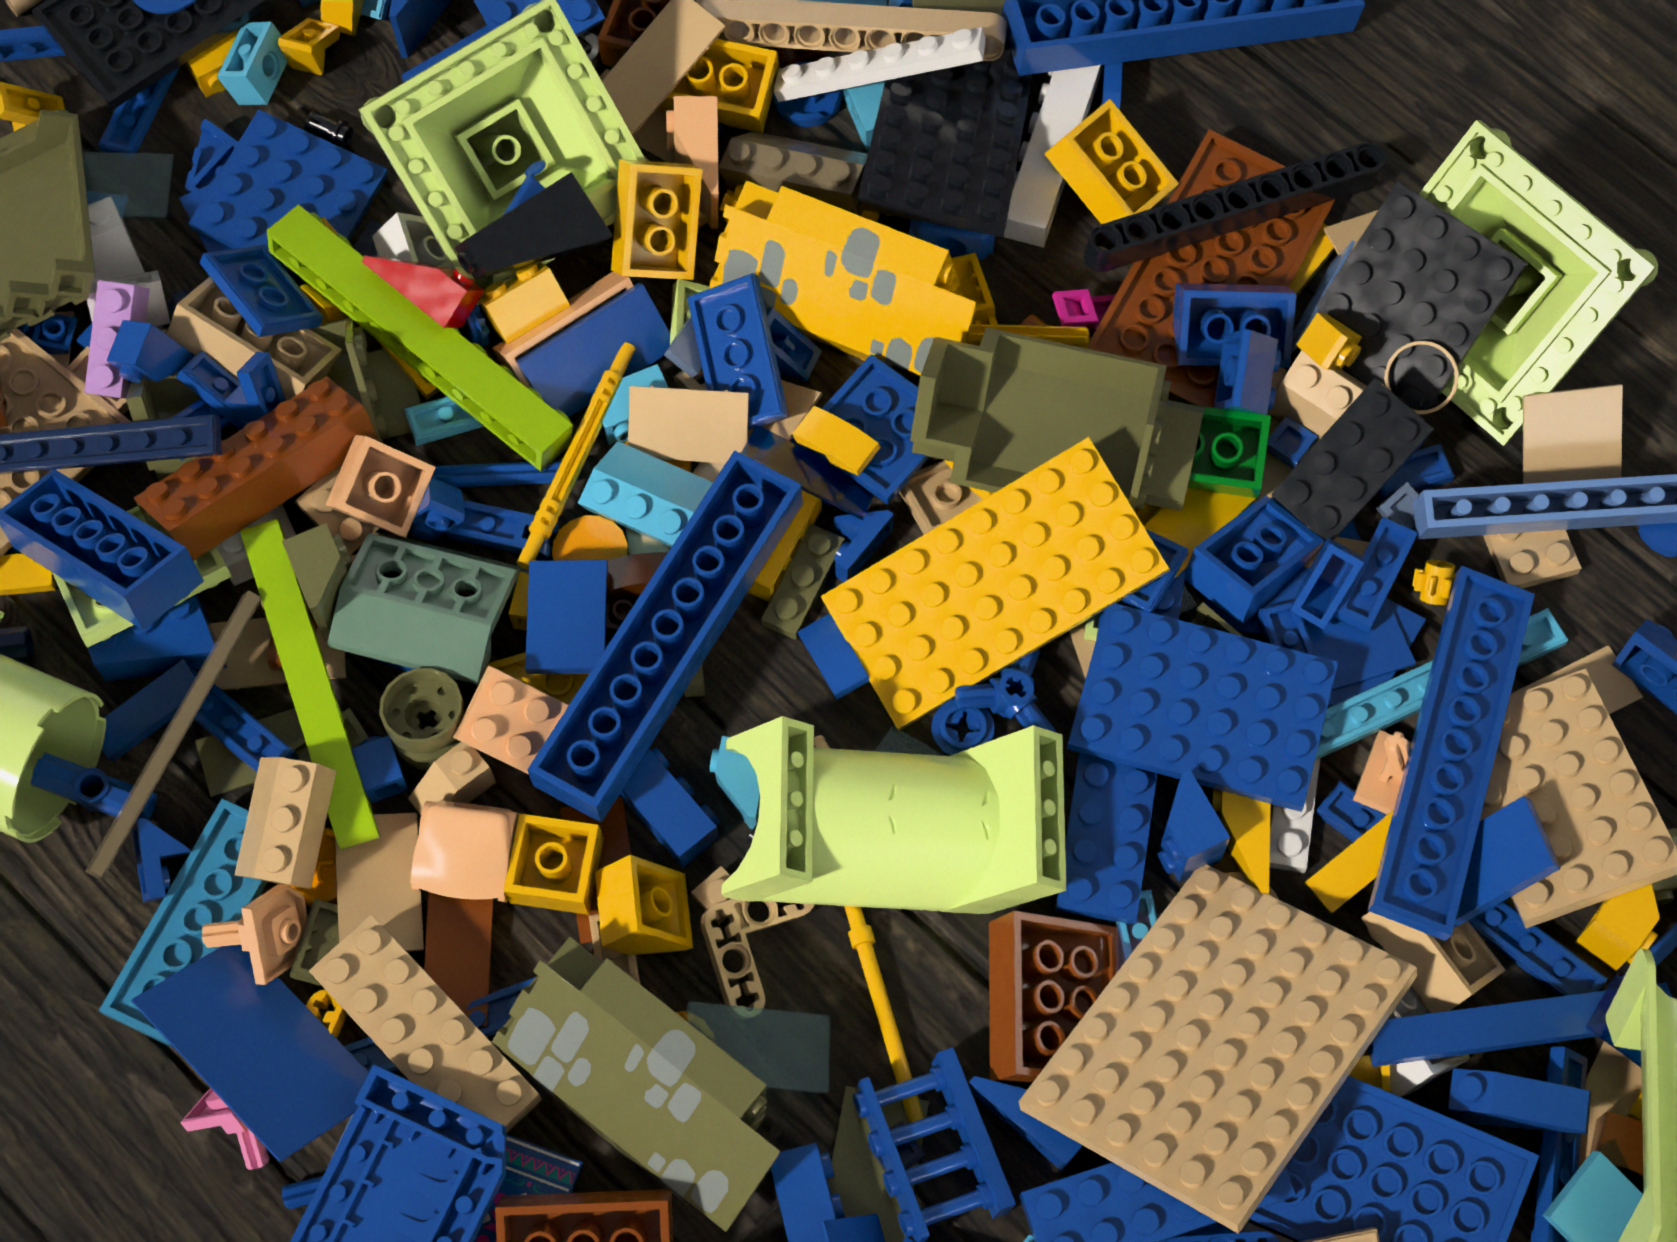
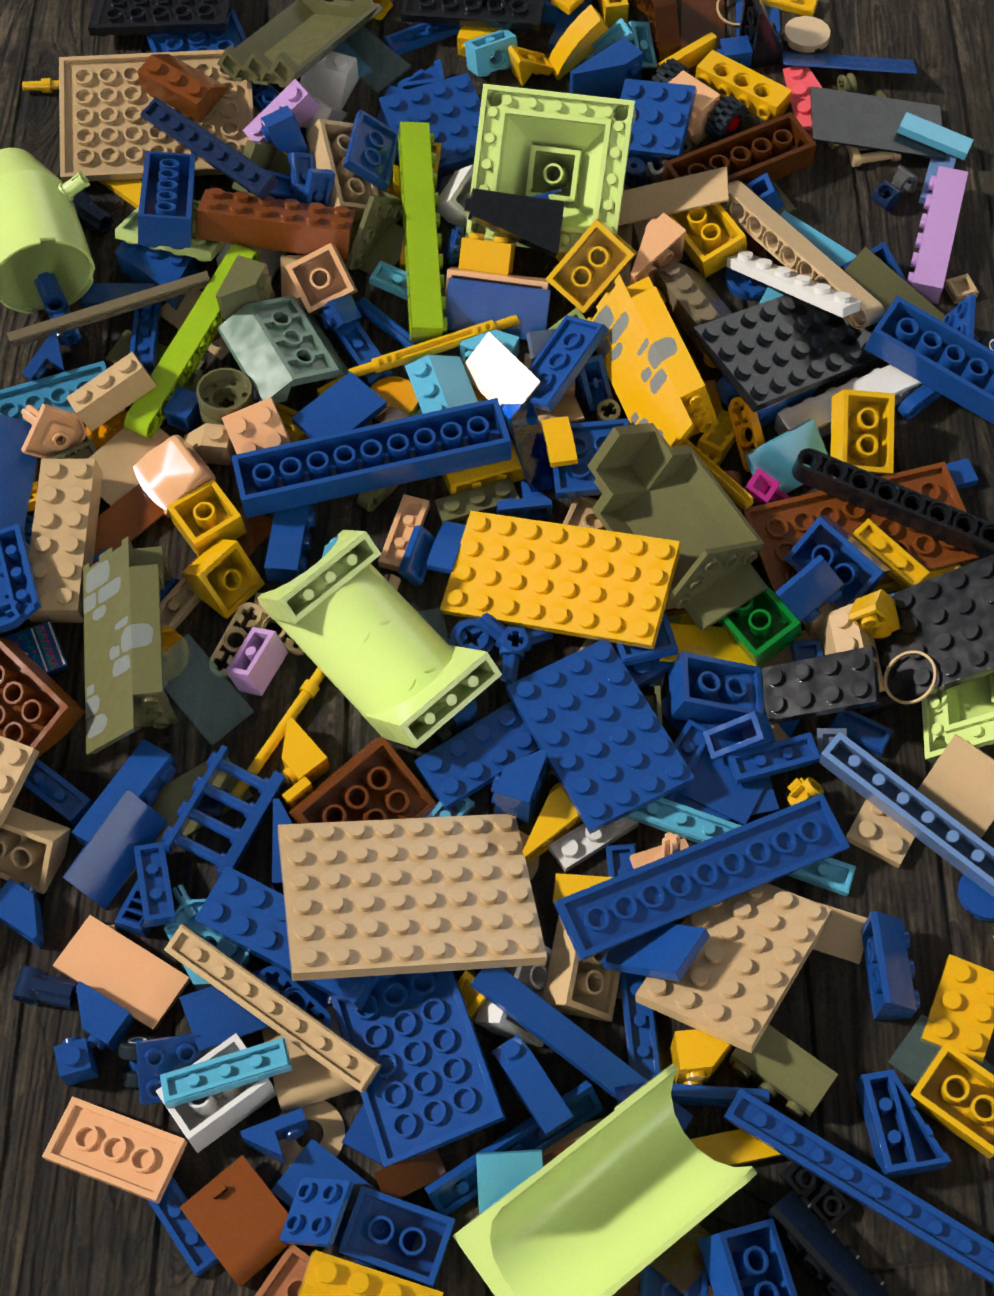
camera: 45 degrees right, 5 degrees down
slope [362,256,484,328] -> none
none -> lavender brick [225,627,288,696]
none -> yellow slope [282,717,330,785]
none -> yellow tile [282,776,313,810]
none -> light nougat plate [378,494,430,572]
none -> blue tile [398,525,436,587]
none -> olive bush [596,399,621,421]
none -> light orange beam [728,397,765,473]
none -> medium azure tile [744,419,828,494]
none -> yellow tile [851,518,931,589]
none -> blue tile [946,458,979,490]

